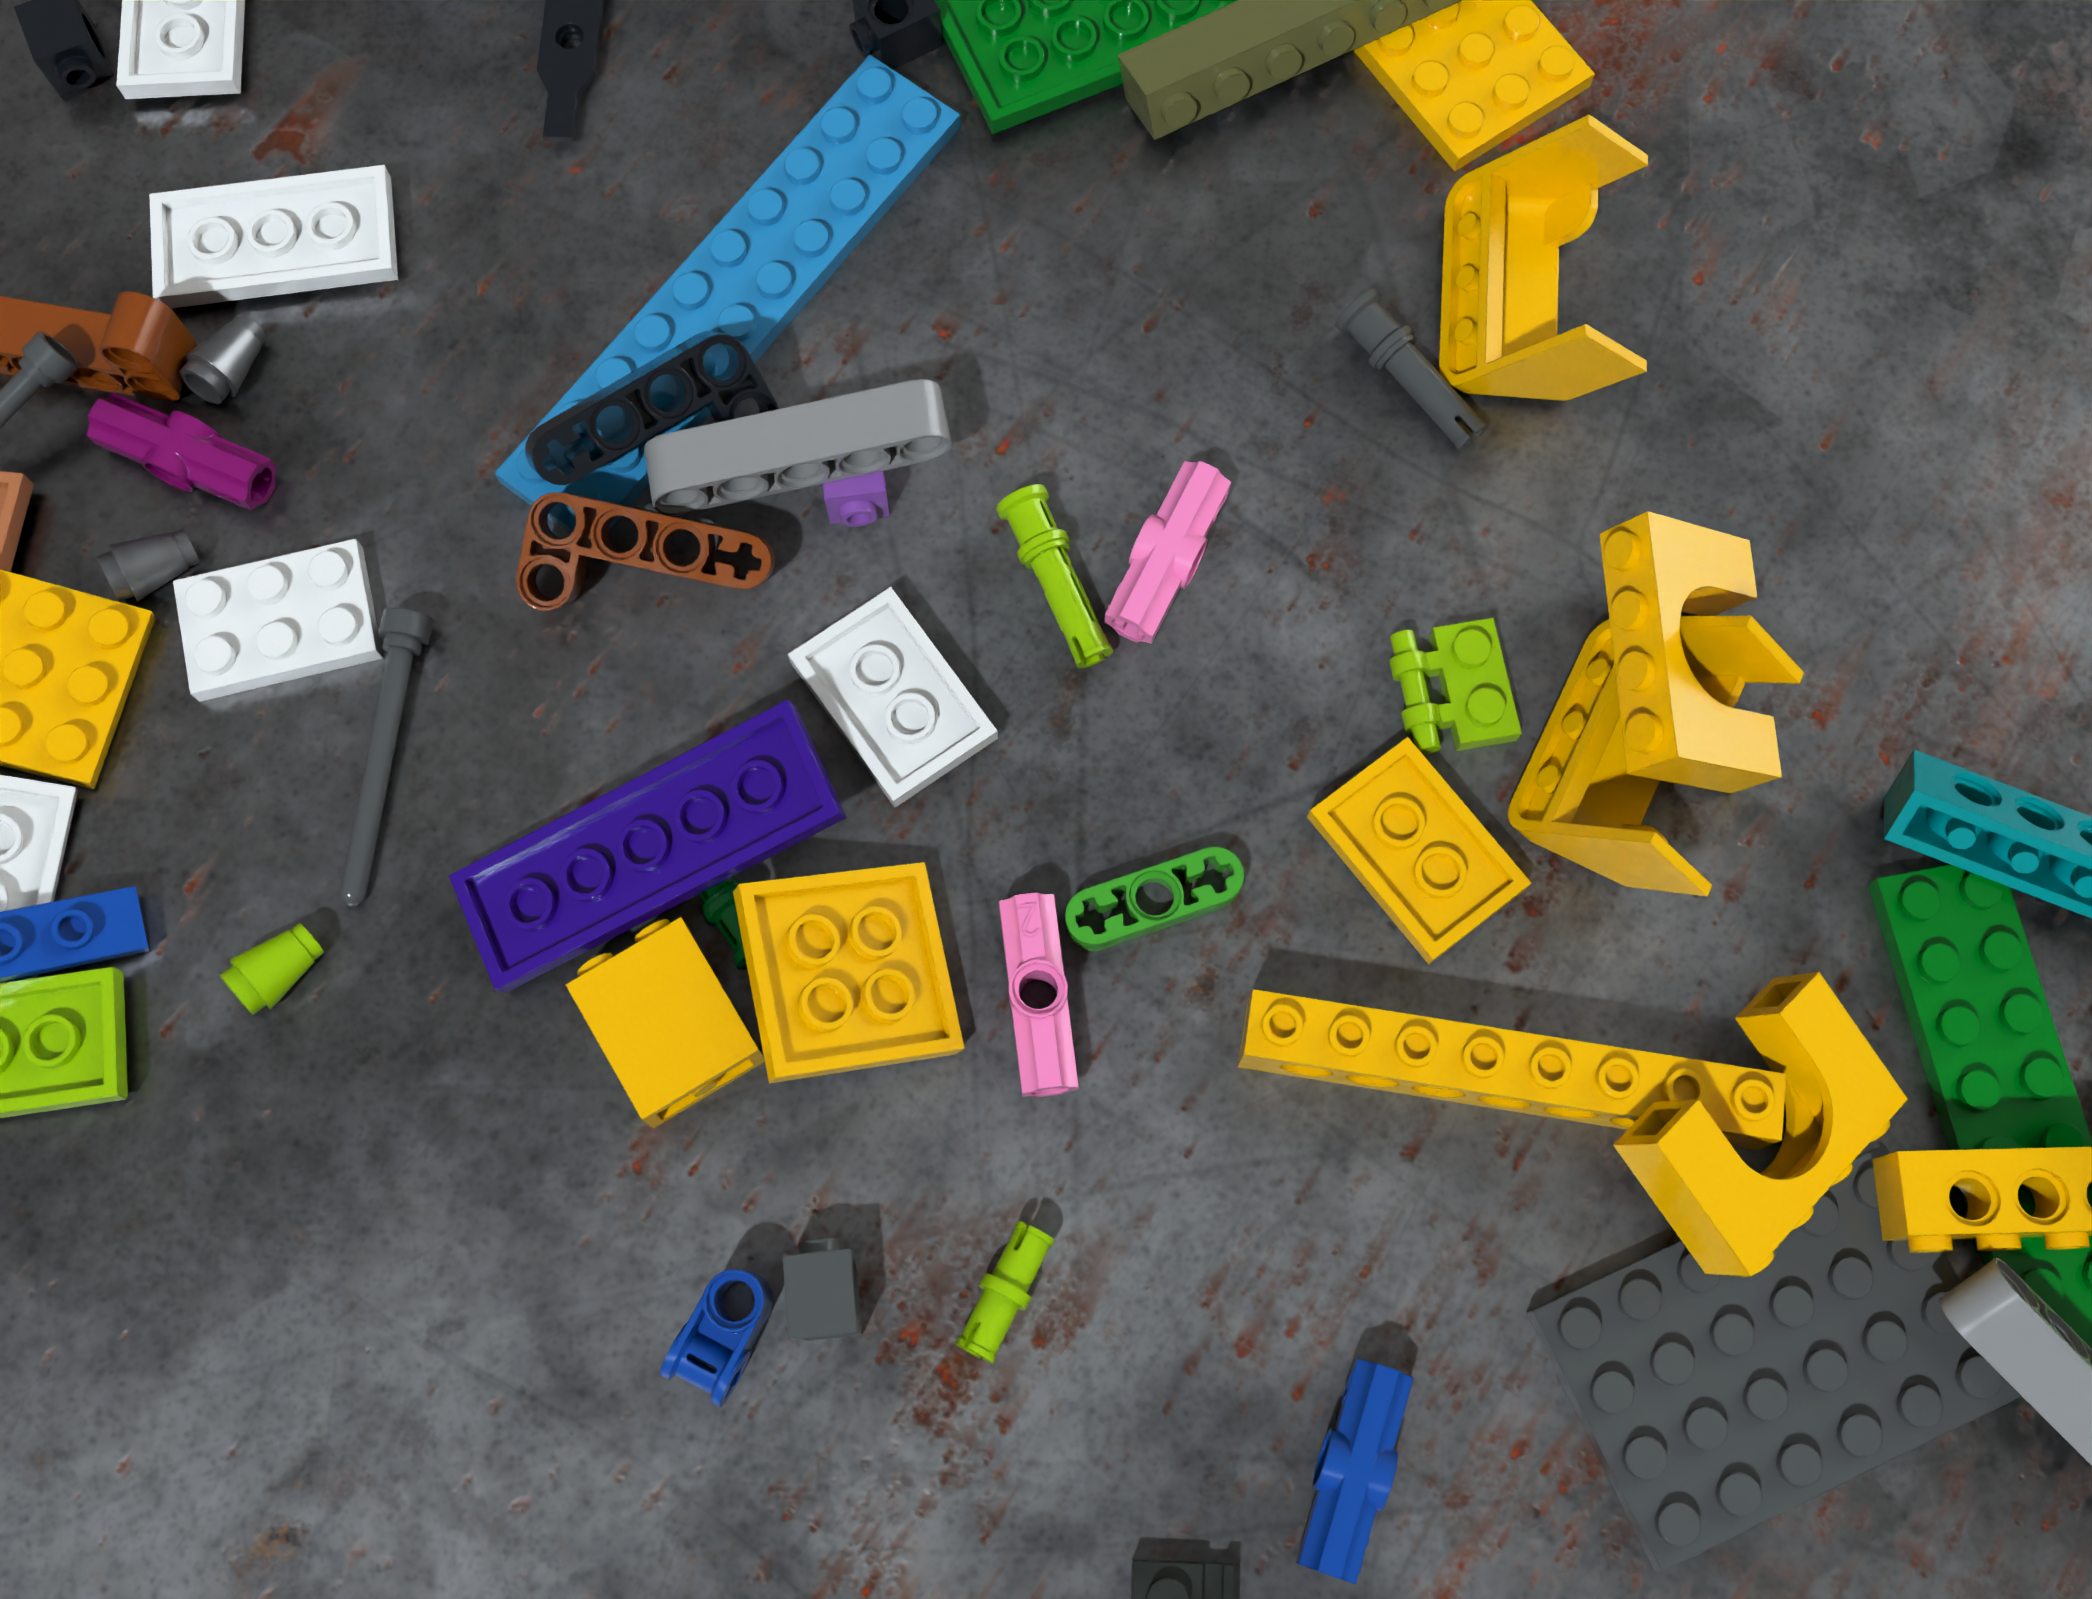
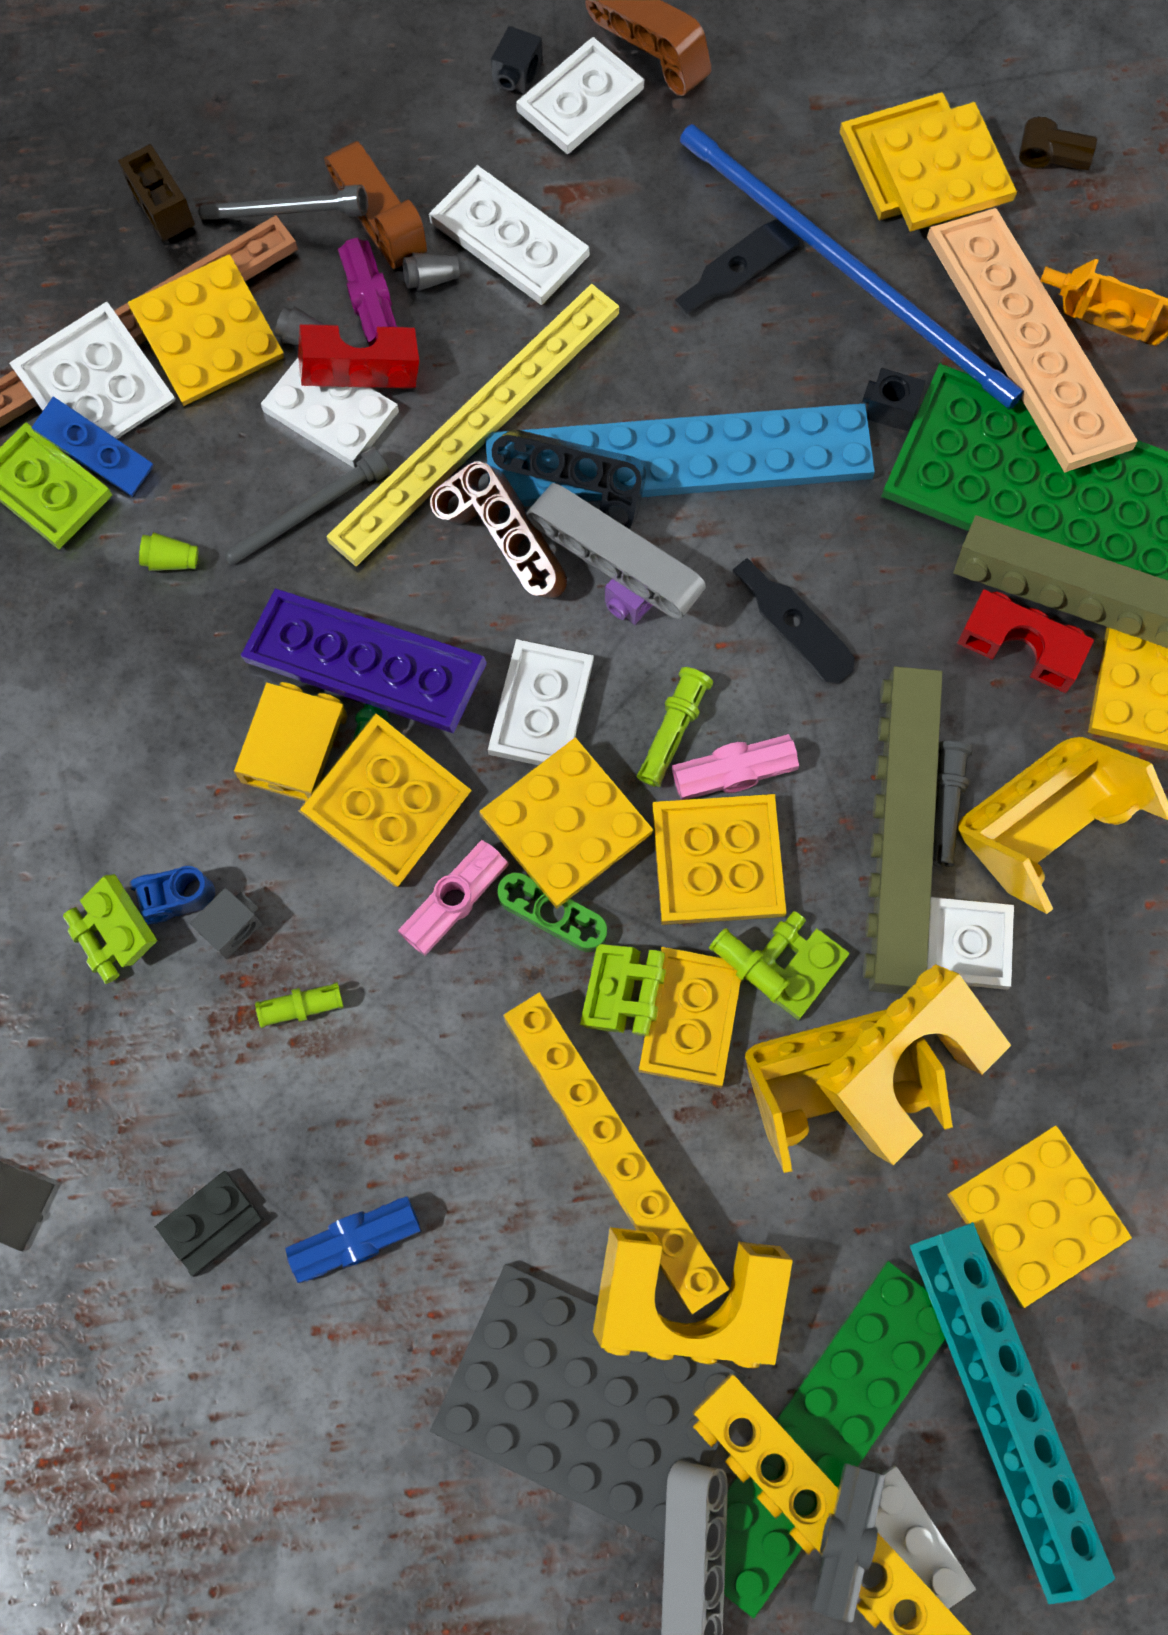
camera: 50 degrees right, 0 degrees up
none -> lime plate [63,874,158,984]
none -> red arch [298,324,419,388]
none -> light yellow plate [326,284,619,566]
none -> yellow plate [479,737,653,909]
none -> lime plate [580,944,666,1036]
none -> yellow plate [652,794,786,925]
none -> lime pin [709,928,791,1003]
none -> black piece [733,558,855,684]
none -> olive brick [863,666,943,994]
none -> white plate [927,897,1014,990]
none -> yellow plate [947,1125,1132,1308]
none -> red arch [957,589,1095,694]

